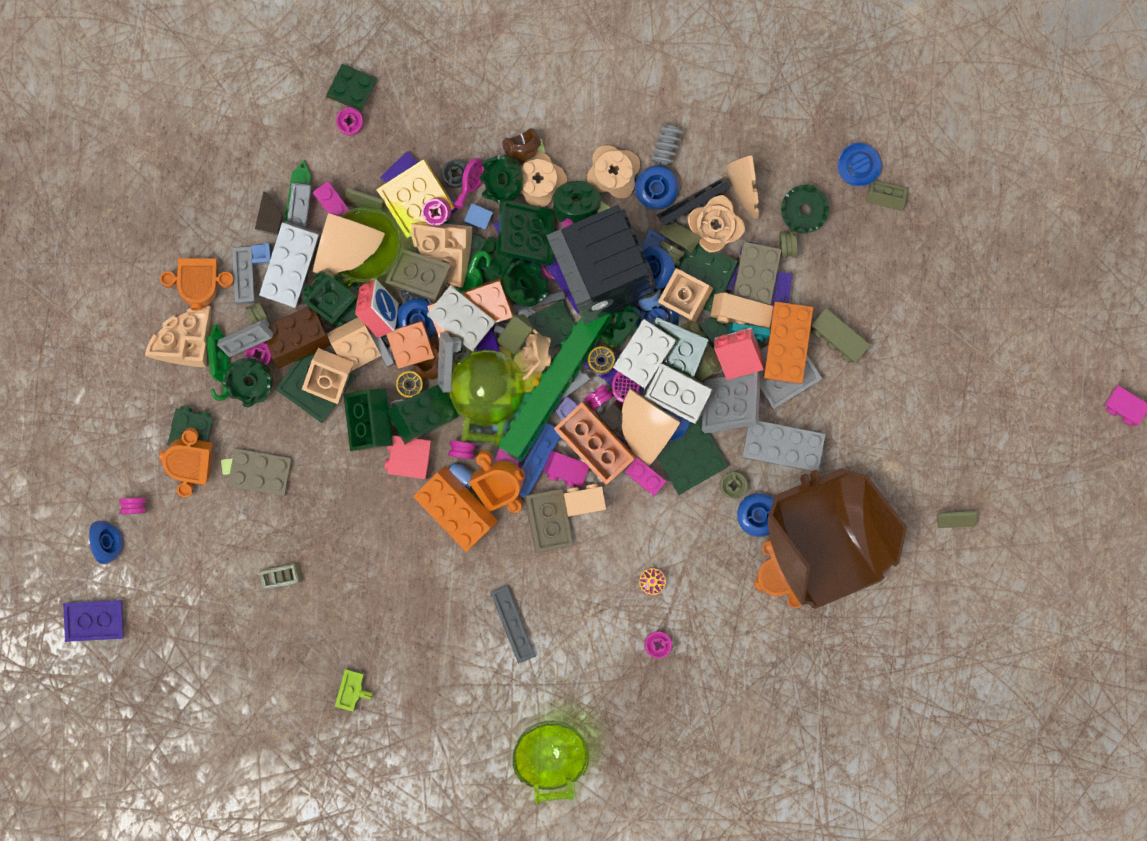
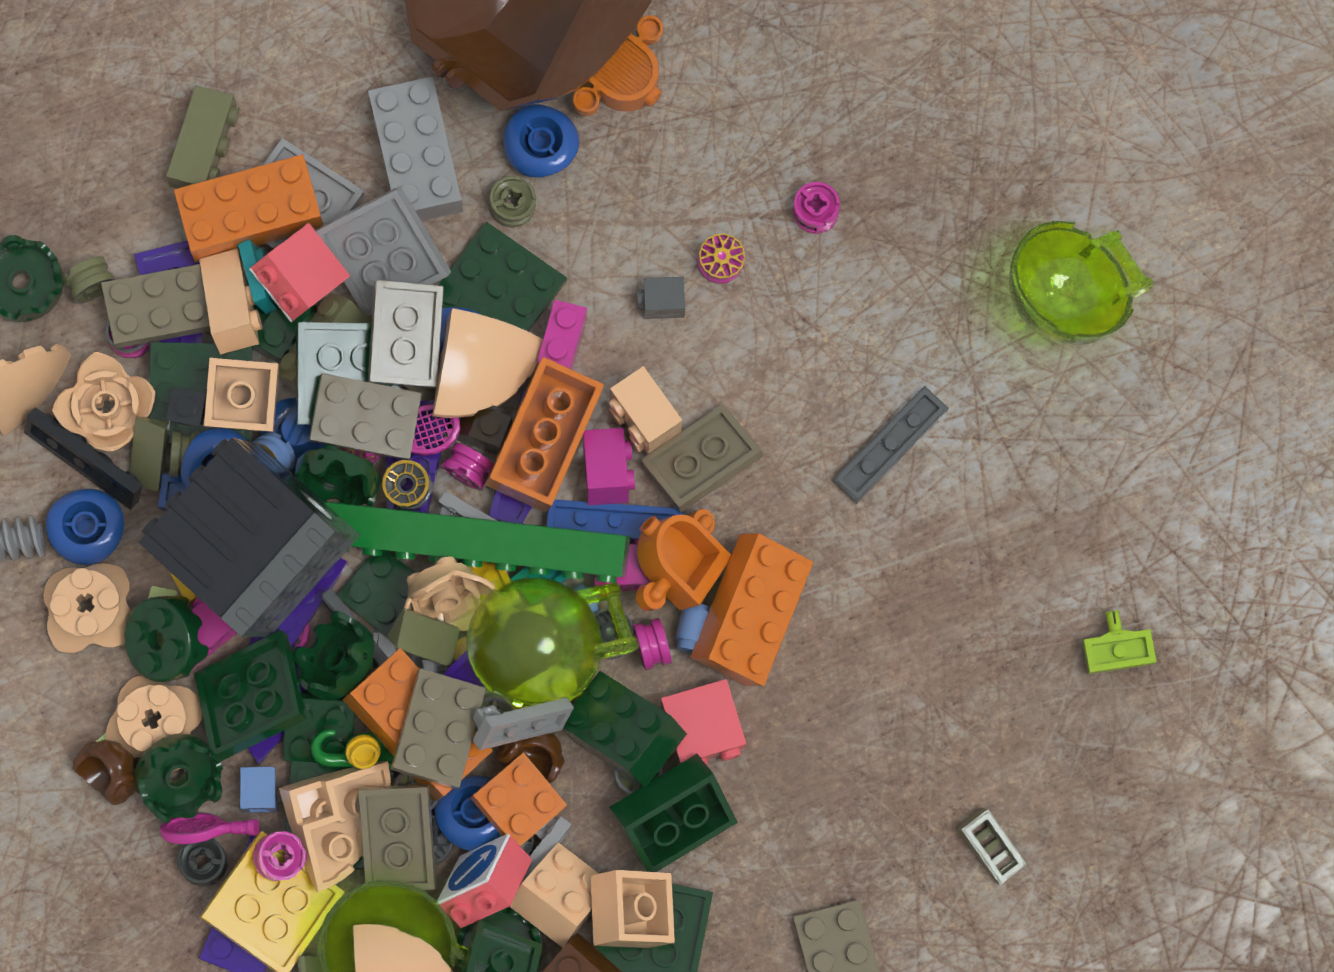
camera: 115 degrees left, 10 degrees down
wheel [396,371,423,398] -> none
none -> black brick [166,387,207,428]
none -> yellow plate [346,735,381,769]
none -> dark grey brick [637,277,685,319]

